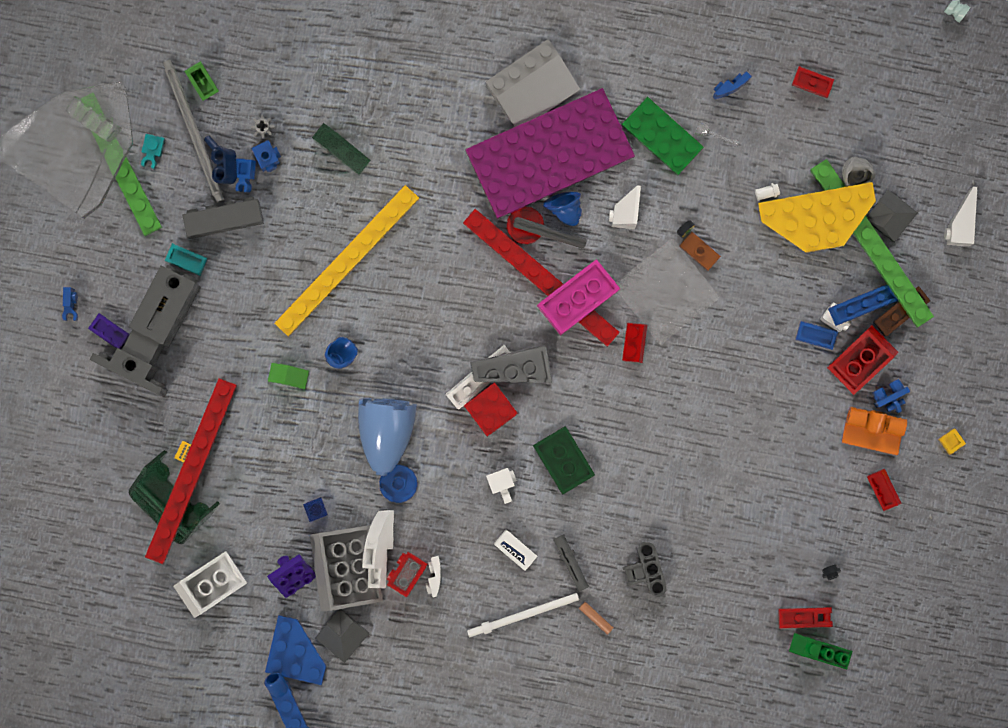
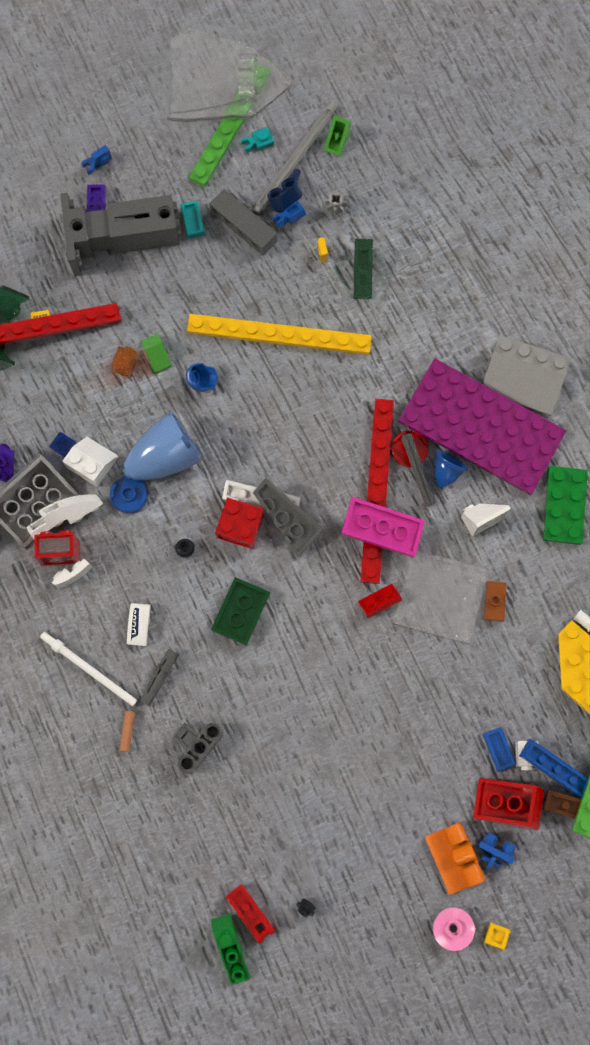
camera: 60 degrees right, 10 degrees down
blue brick [251,140,281,172] -> none
white brick [486,468,517,504] -> none
black tile [677,220,695,238] -> none
red plate [867,468,901,511] -> none
none -> white slope [62,437,118,487]
none -> clear orange brick [111,346,138,378]
none -> black plate [175,539,195,558]
none -> yellow tile [317,237,328,263]
none -> bright pink dish [433,907,475,951]

